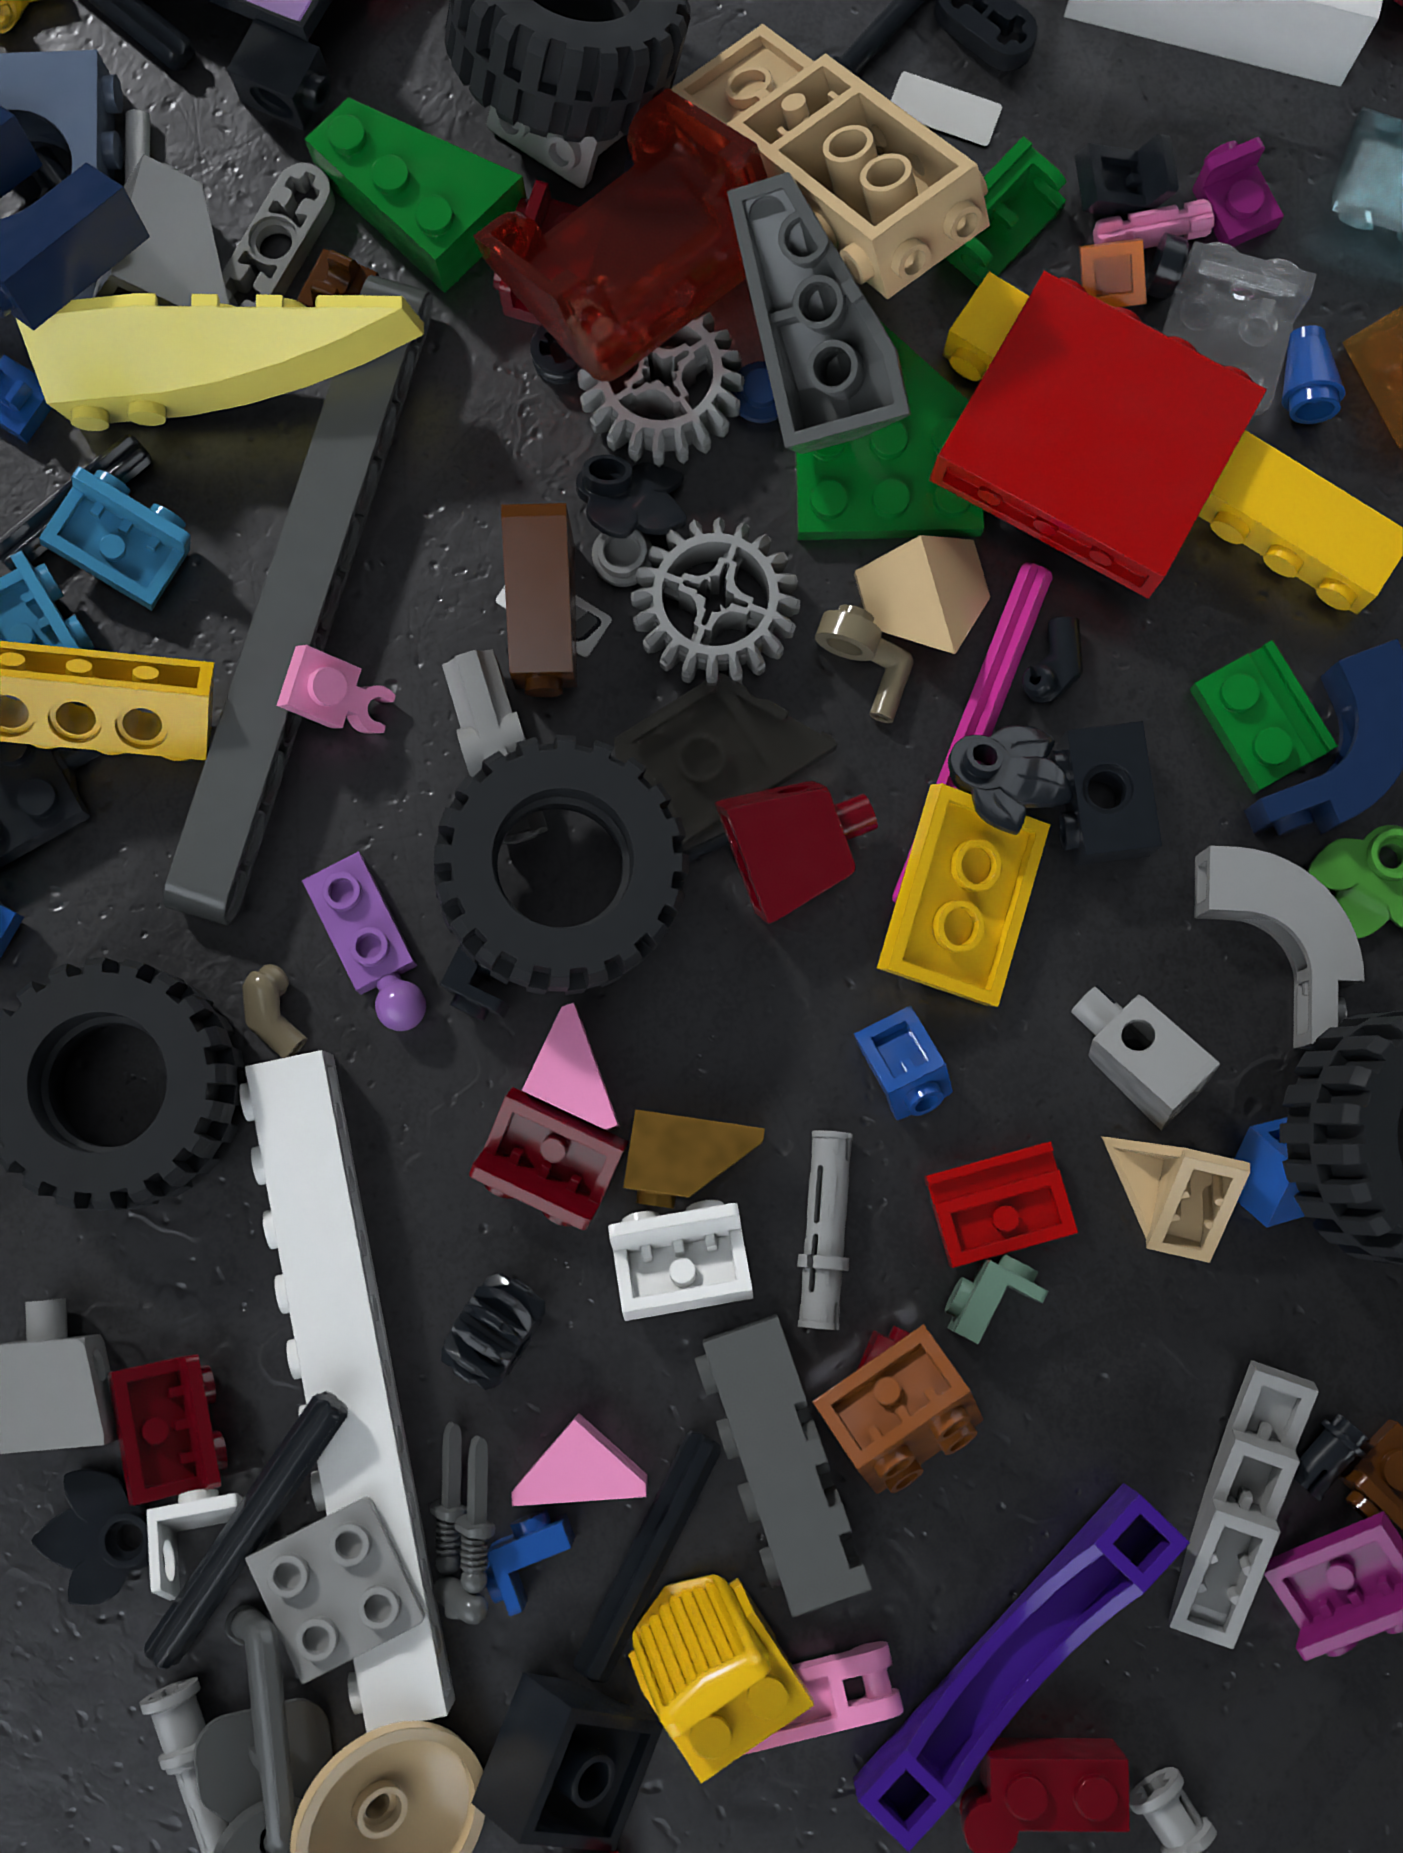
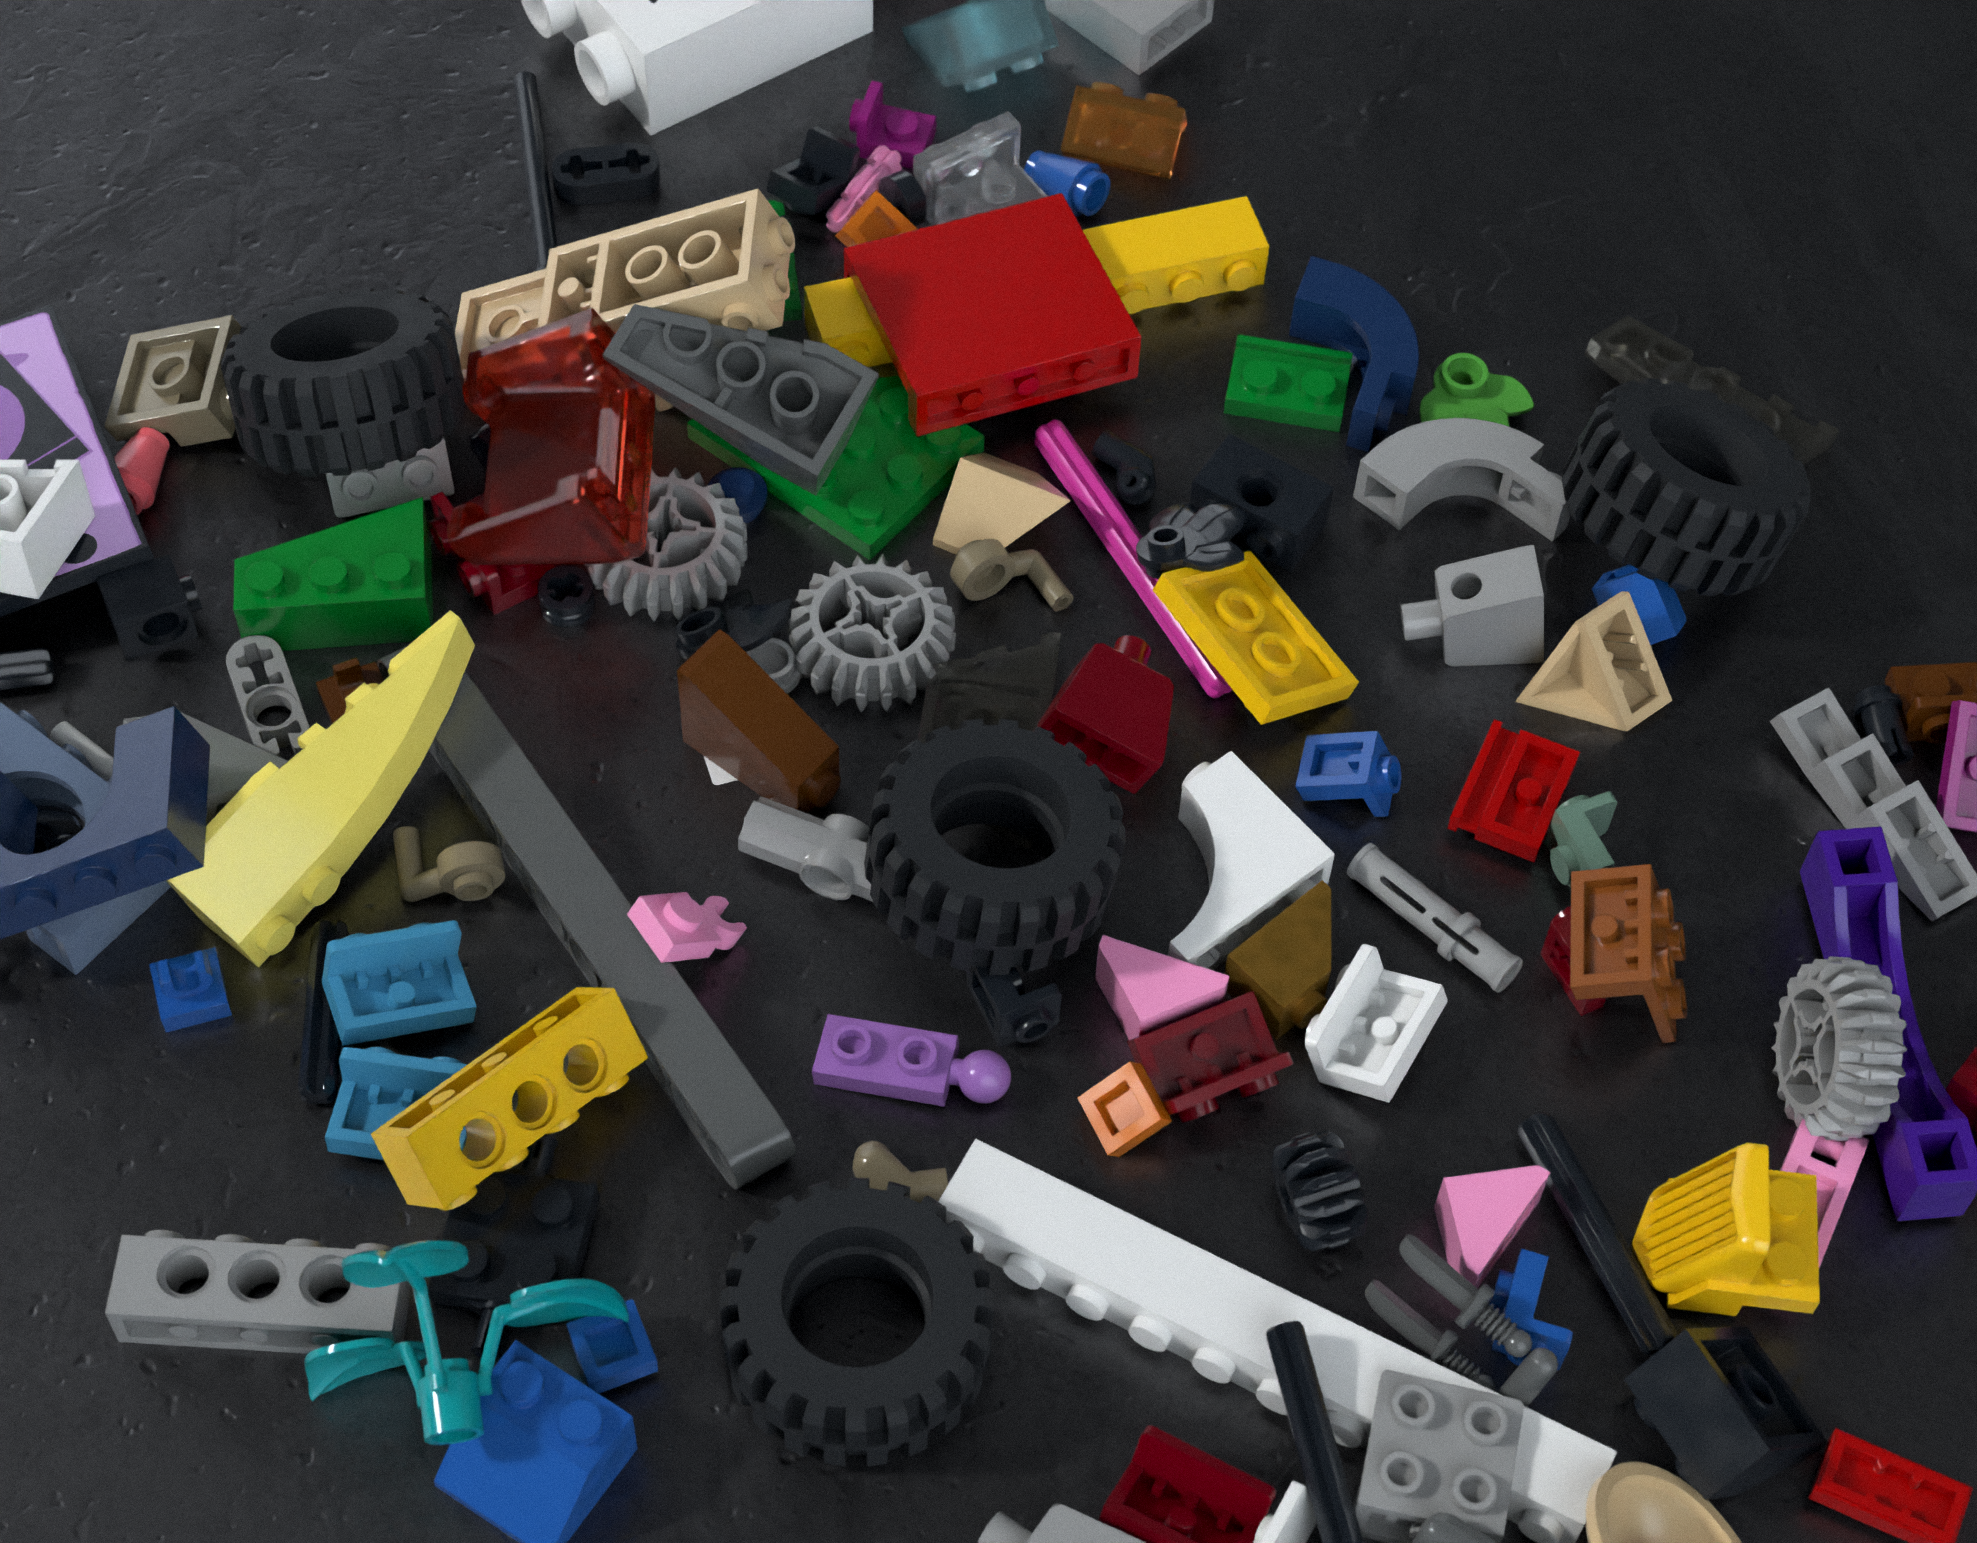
camera: 55 degrees left, 25 degrees down
dark grey wedge [695,1314,872,1617] -> none
none -> dark tan plate [393,826,505,902]
none -> orange plate [1077,1061,1172,1157]
none -> white arch [1168,751,1335,970]
none -> light grey gear [1771,956,1908,1141]

